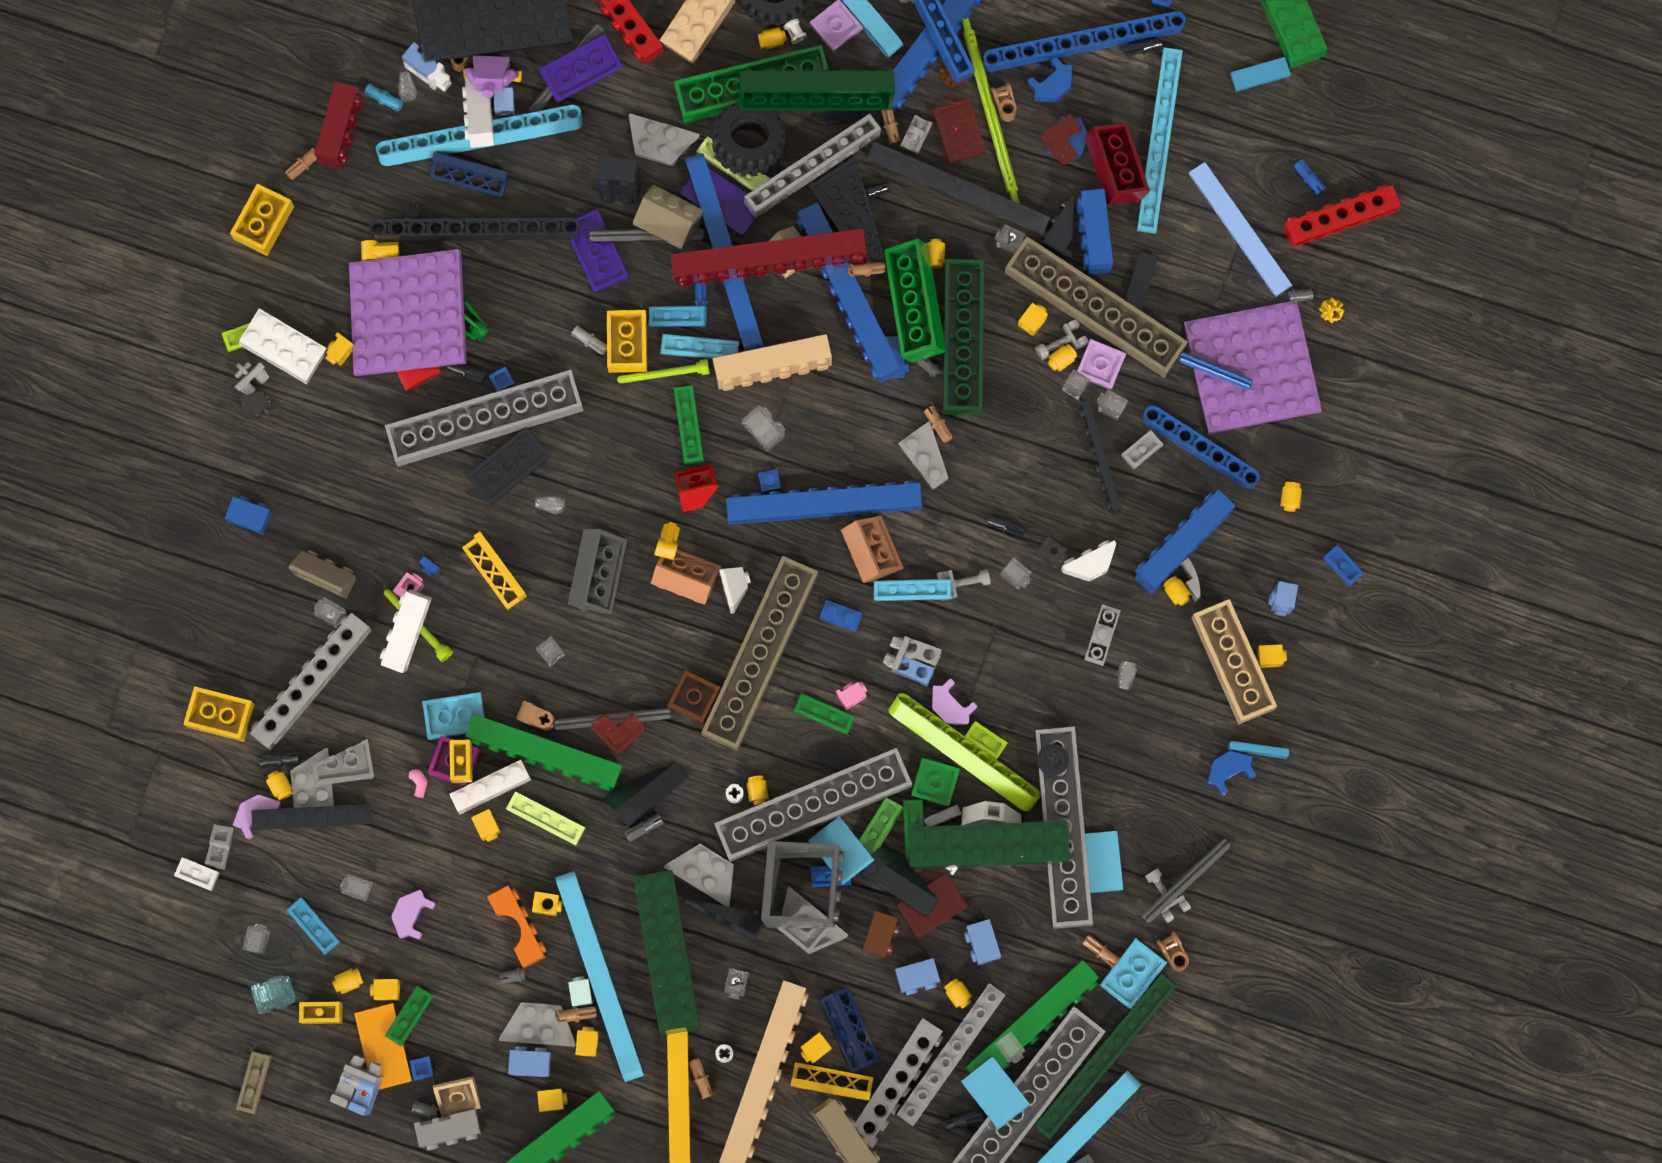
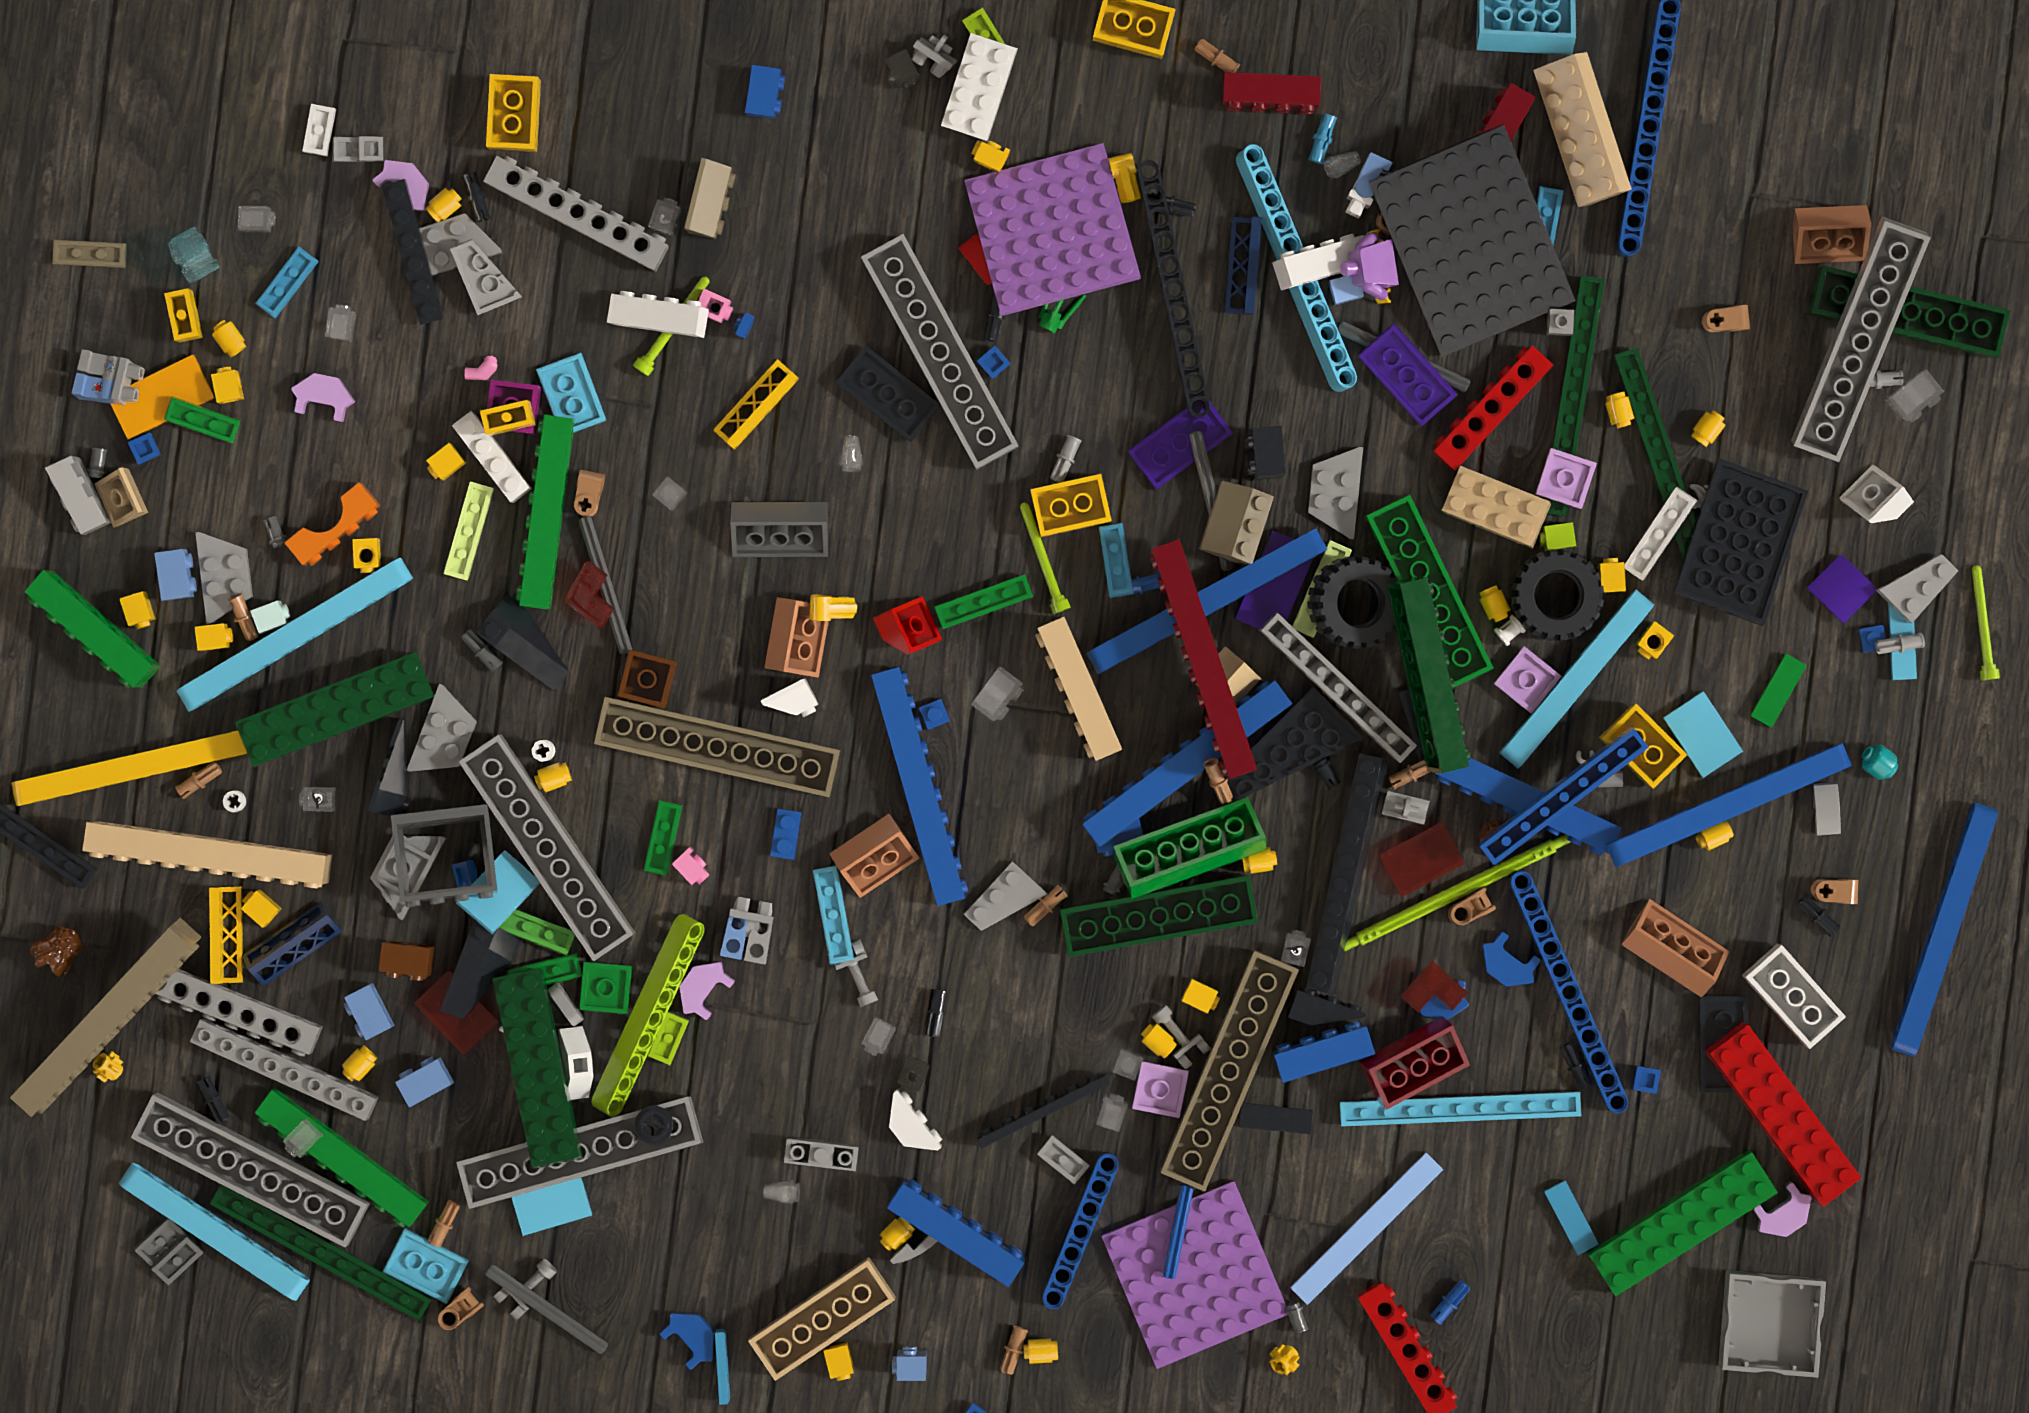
camera: 80 degrees right, 10 degrees up
medium azure tile [661,334,739,359] -> none
medium azure tile [961,1057,1030,1130] -> none
none -> medium nougat axle [1000,1326,1028,1374]

